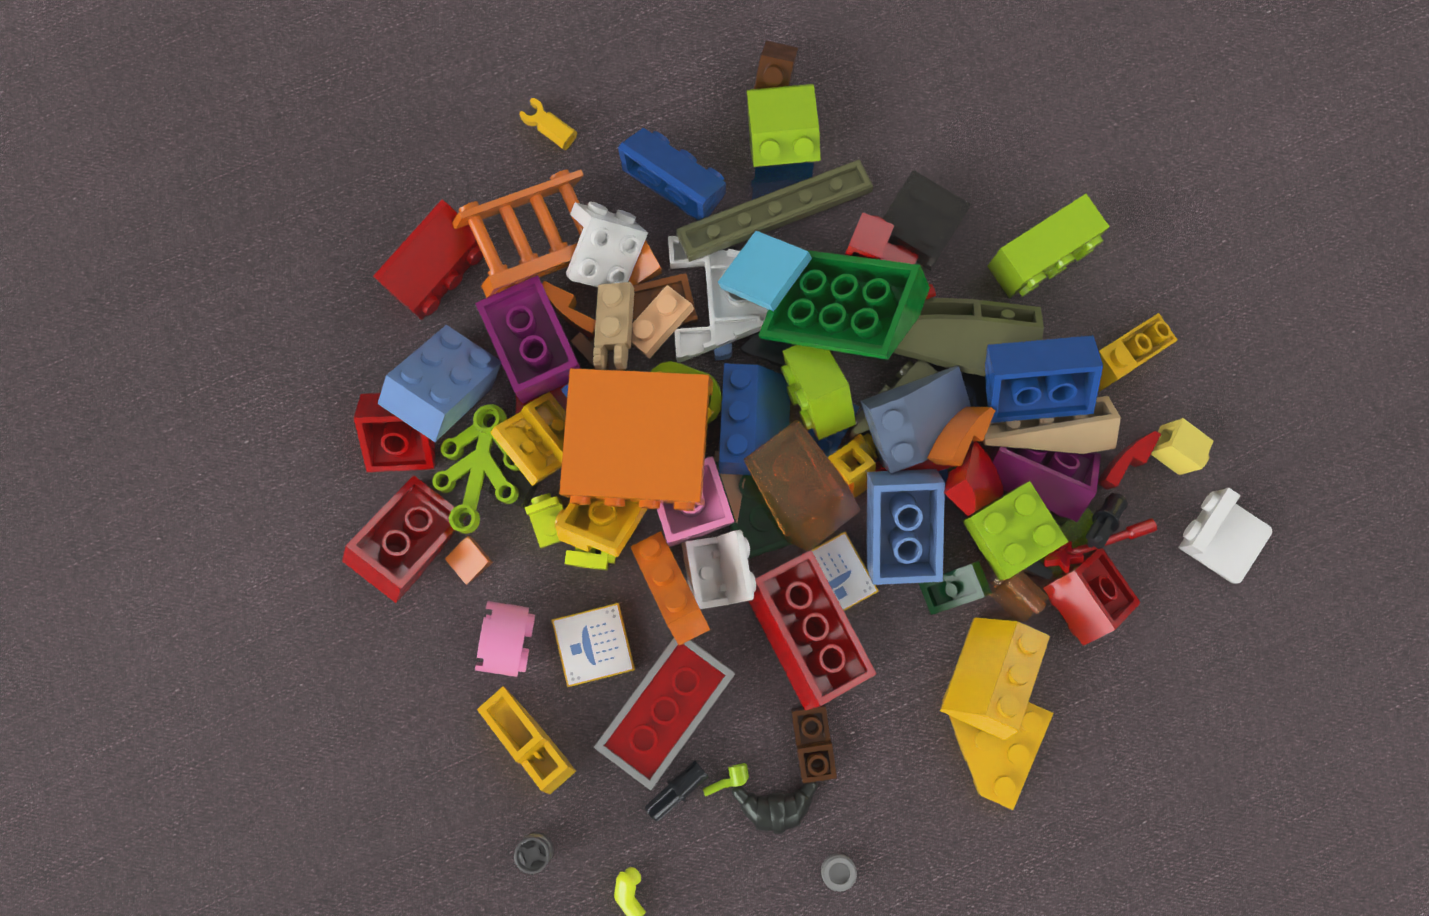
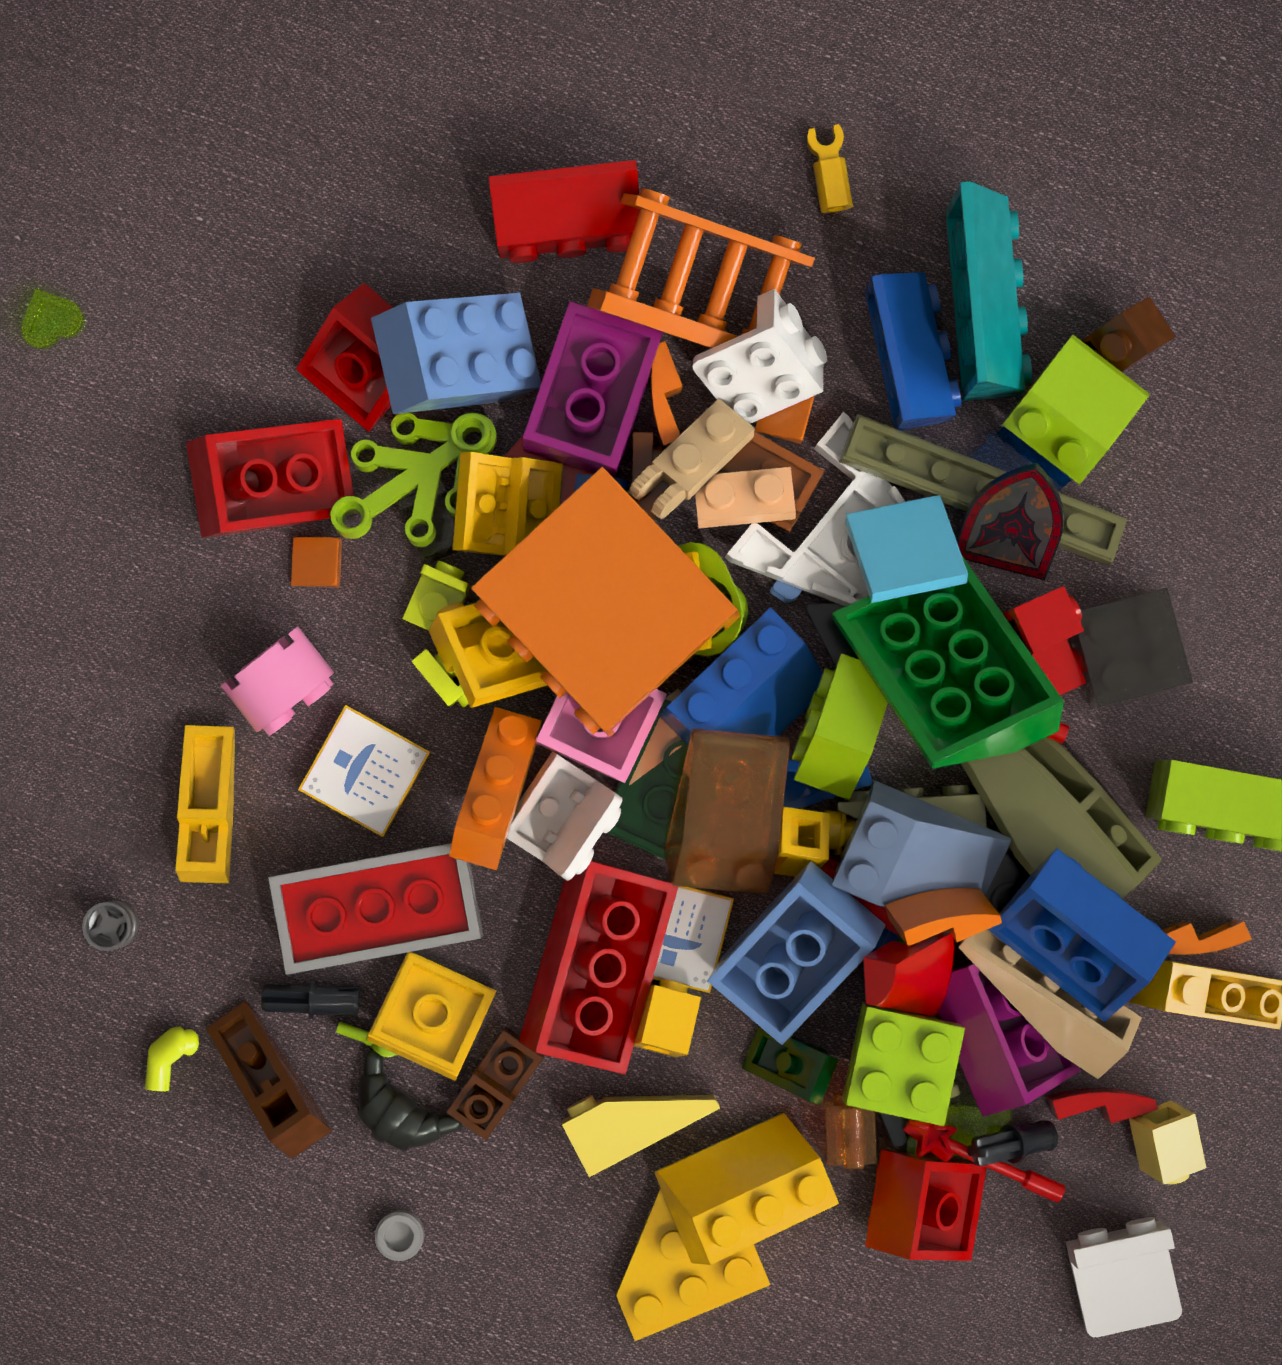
camera: 40 degrees right, 5 degrees up
none -> clear neon green tile [21,288,85,350]
none -> reddish brown slope [206,1000,332,1159]
none -> yellow tile [366,952,497,1081]
none -> light yellow slope [562,1095,720,1177]
none -> yellow brick [634,979,701,1057]
none -> teal slope [945,181,1032,401]
none -> shield [956,463,1064,581]
none -> orange slope [1162,919,1252,955]

